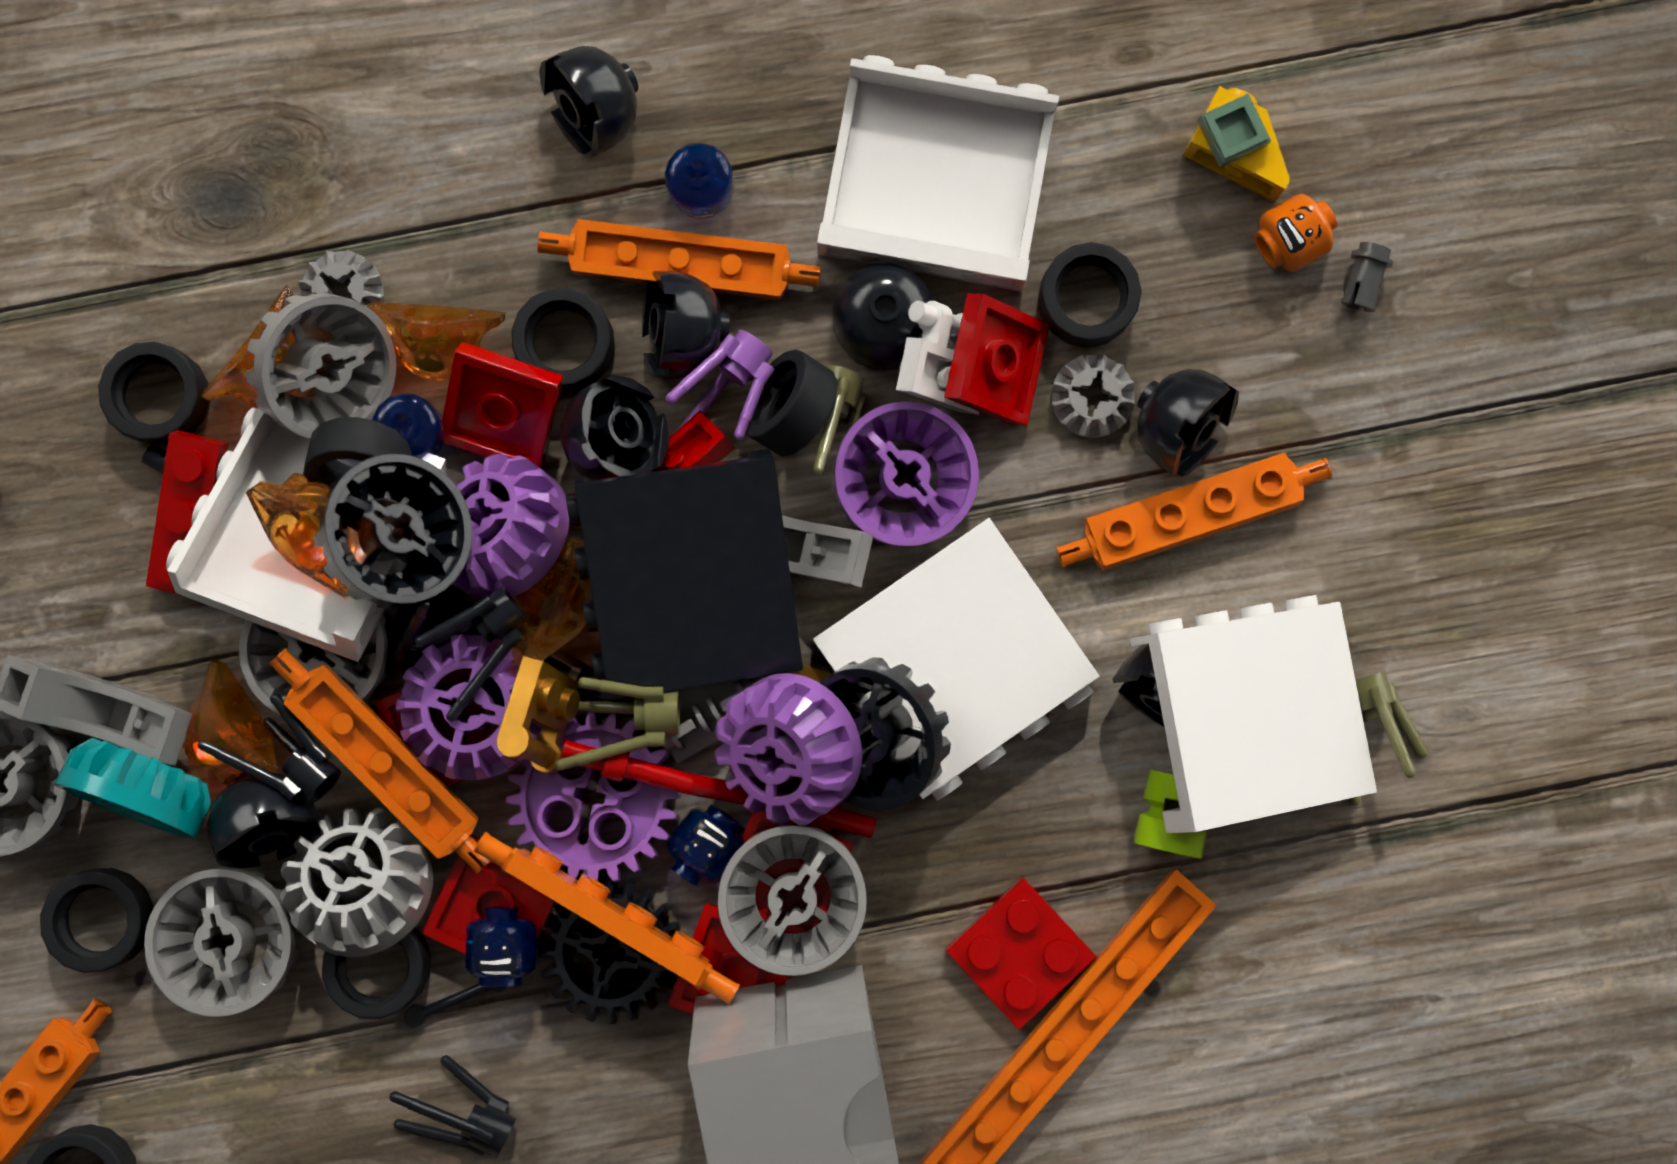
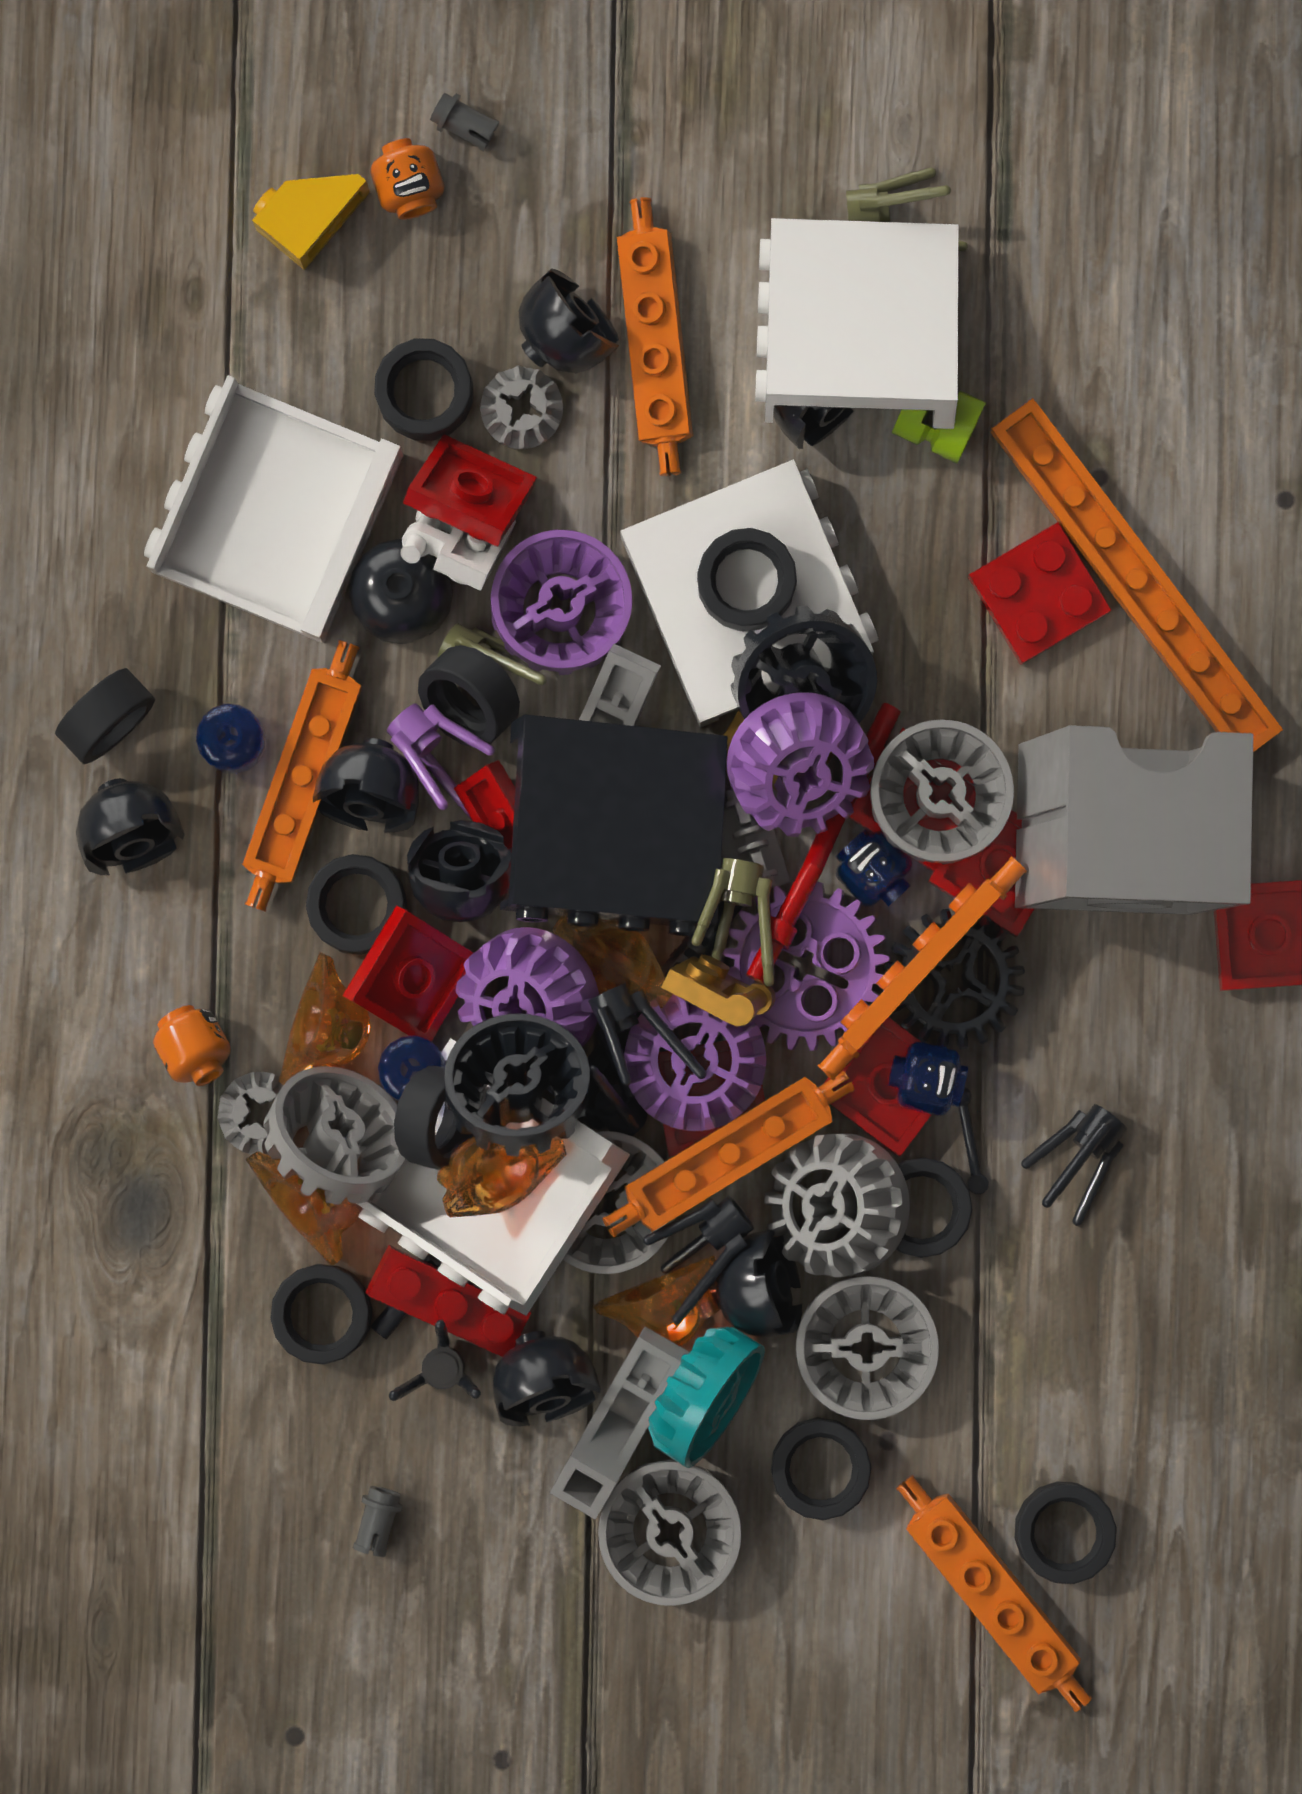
camera: 70 degrees left, 0 degrees up
sand green tile [1197,94,1271,168] -> none
none -> black tyre [55,668,155,764]
none -> orange head [153,1005,231,1086]
none -> black plant [389,1320,481,1401]
none -> black cylinder [493,1331,601,1427]
none -> black tyre [697,528,797,631]

